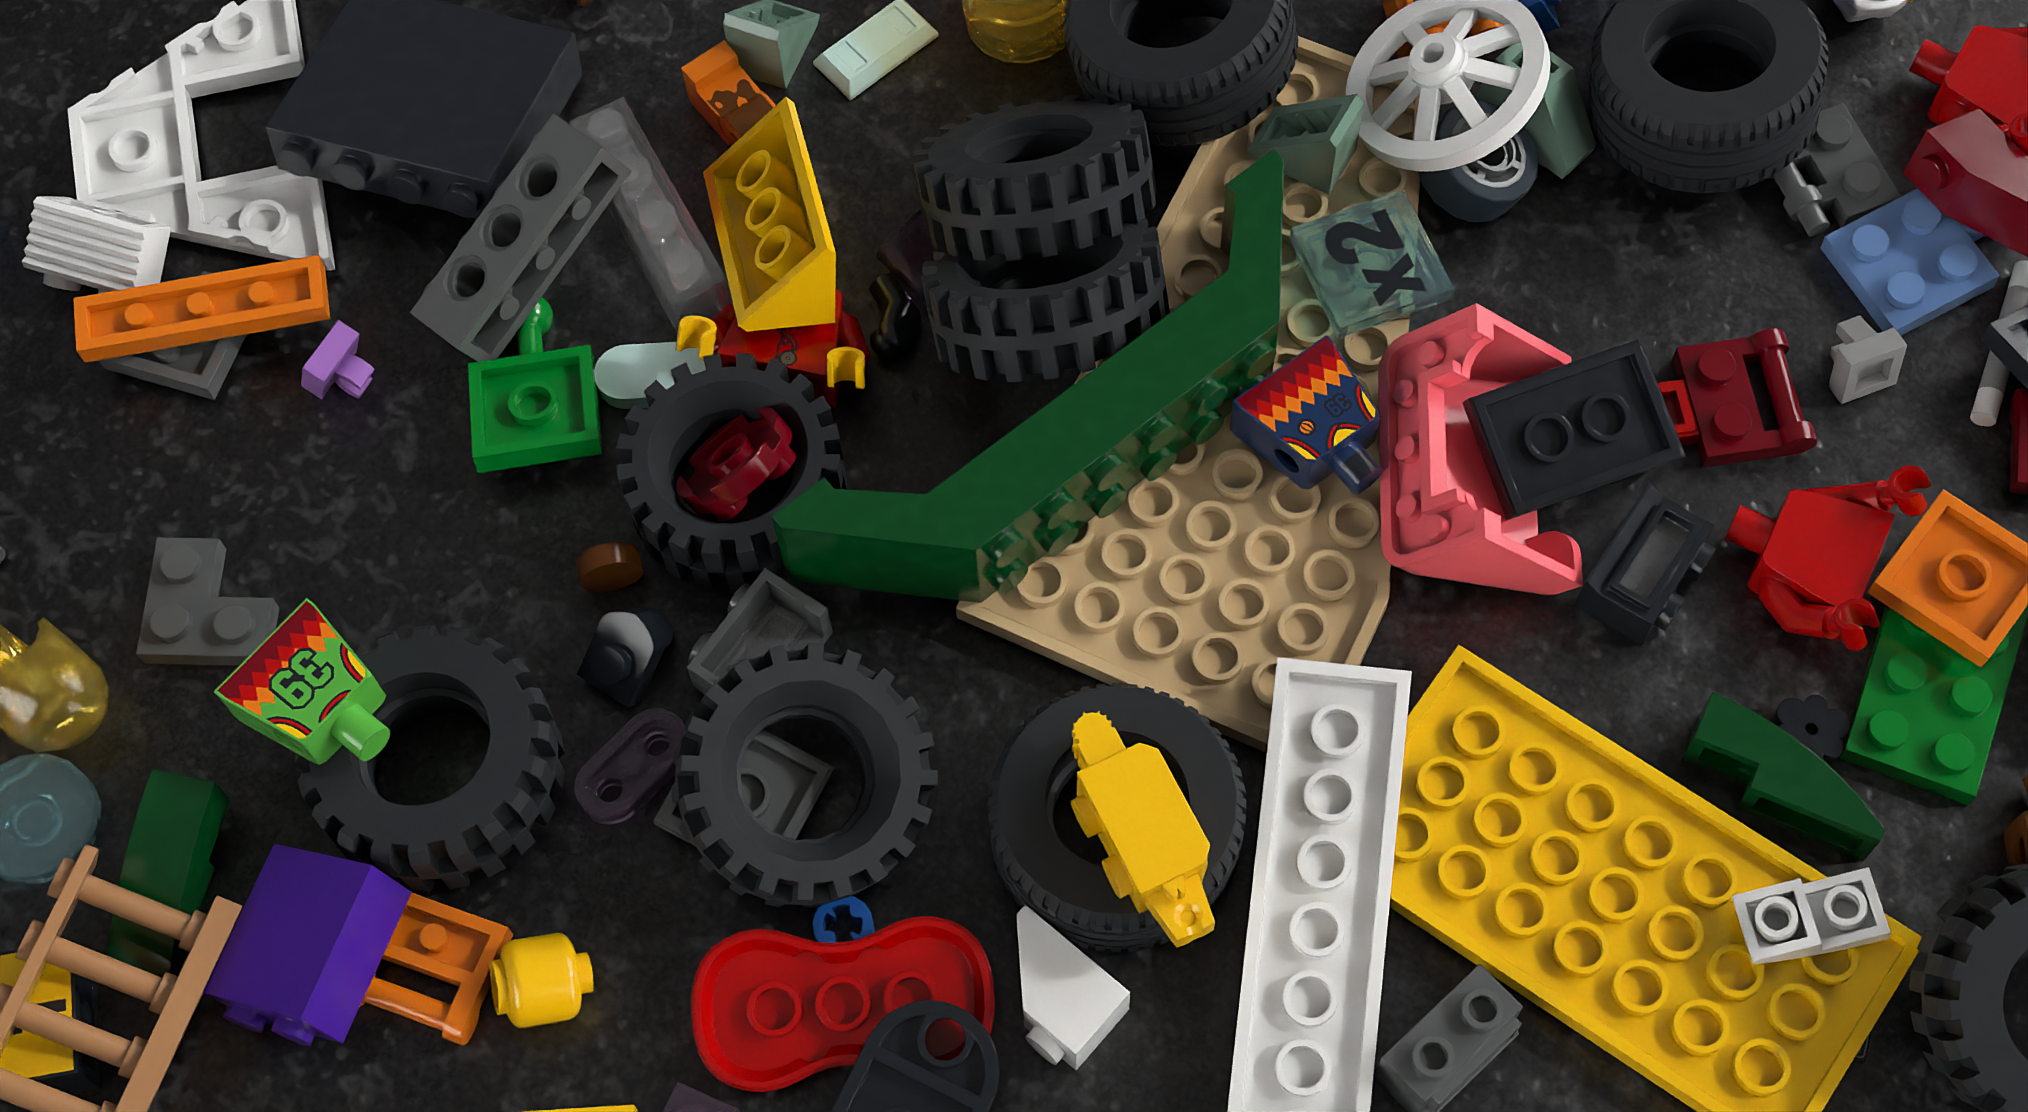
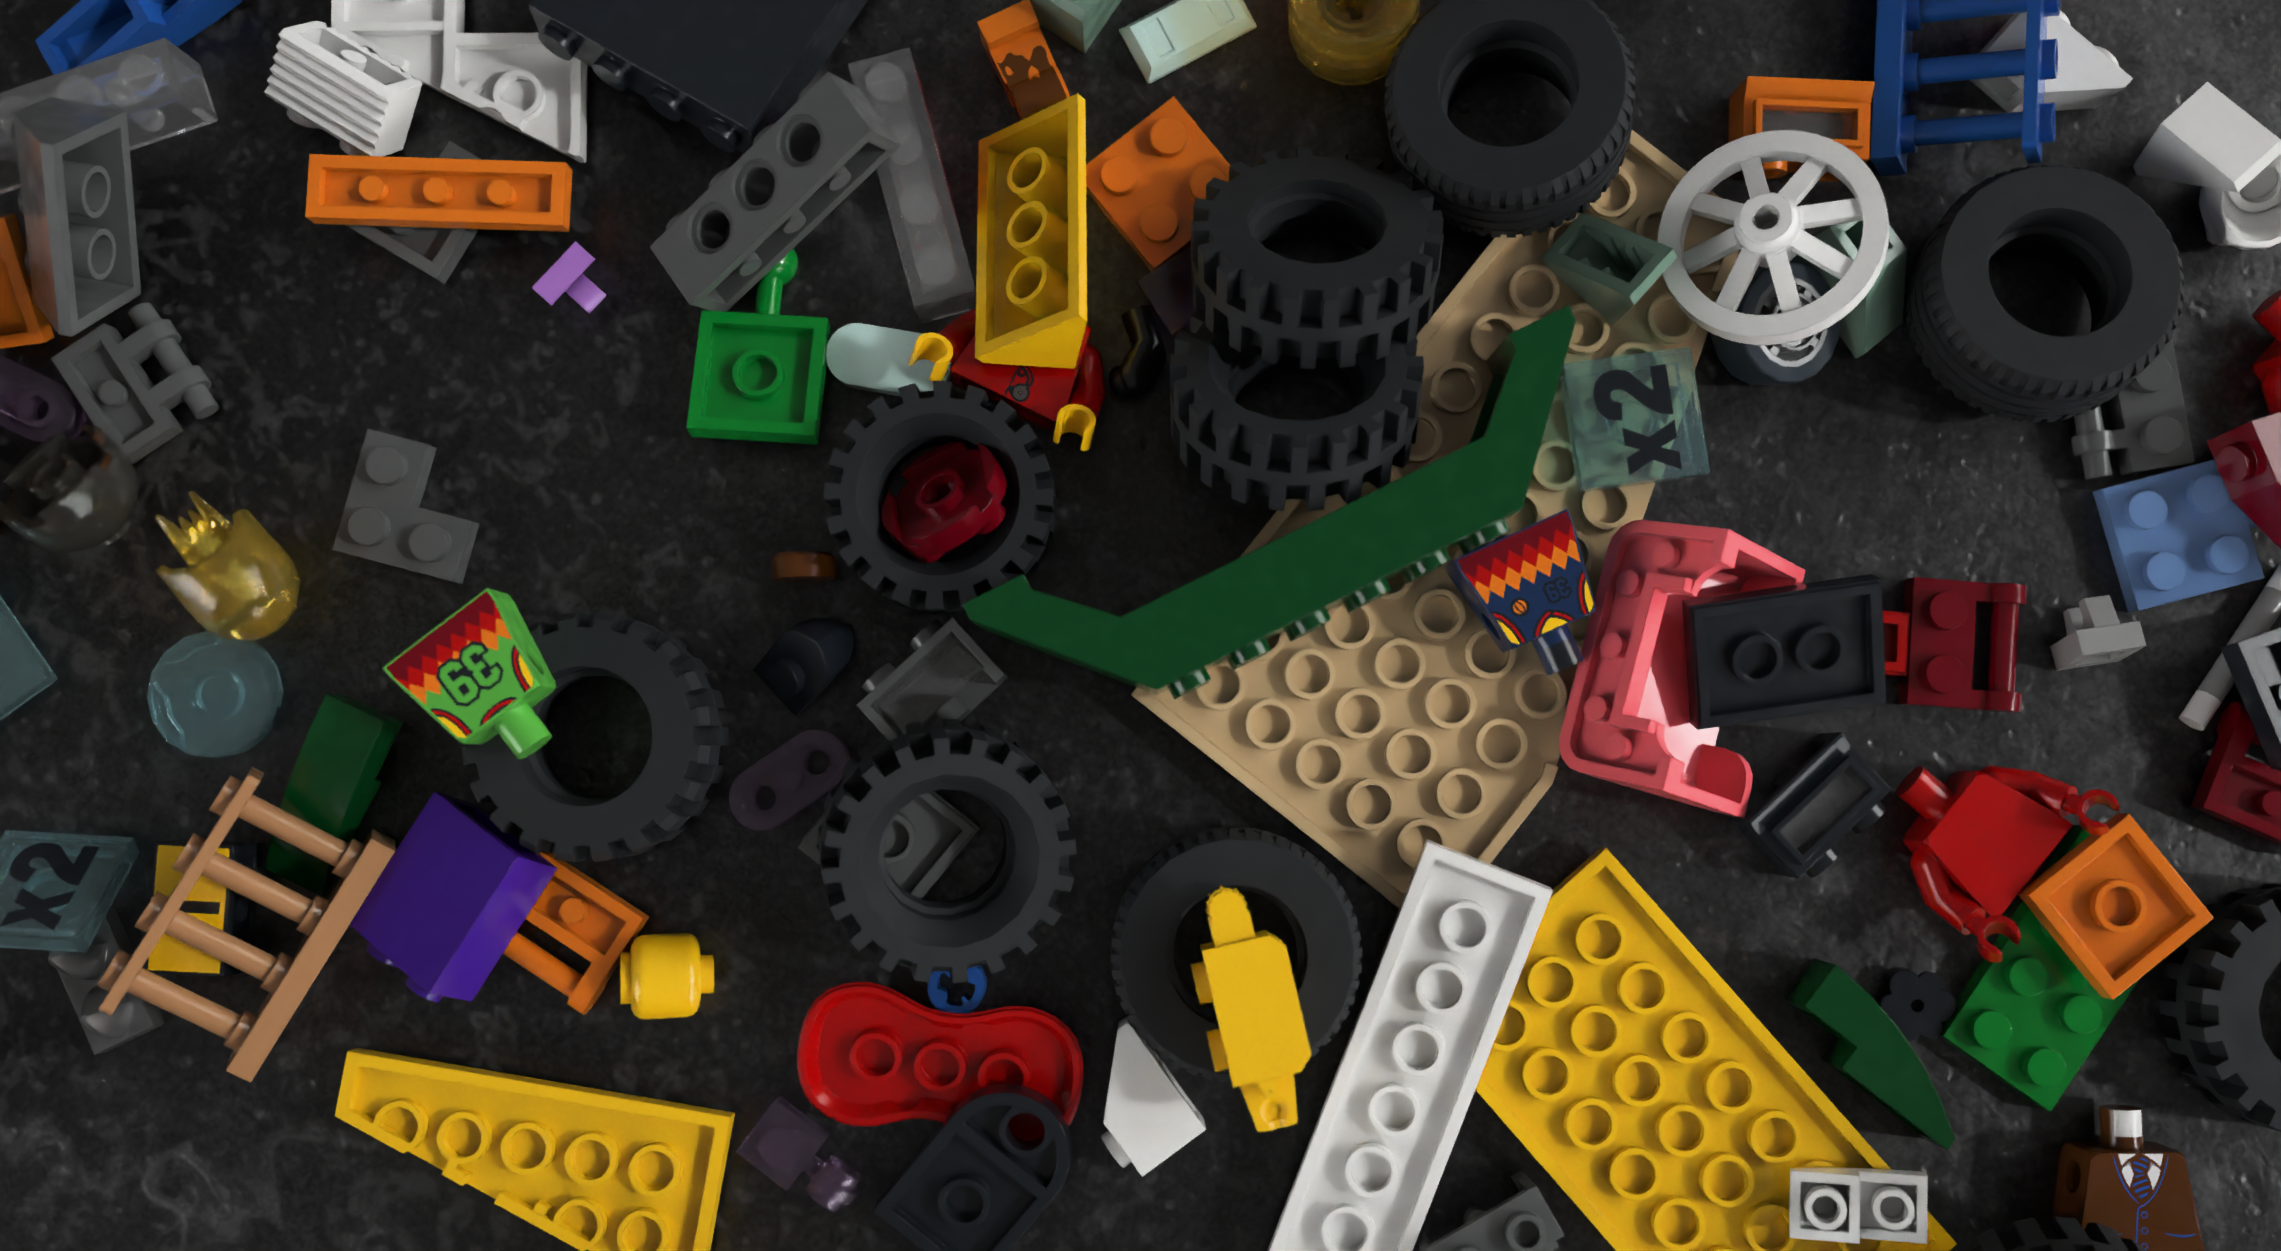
camera: 10 degrees right, 20 degrees up
none -> orange plate [1086,96,1230,274]

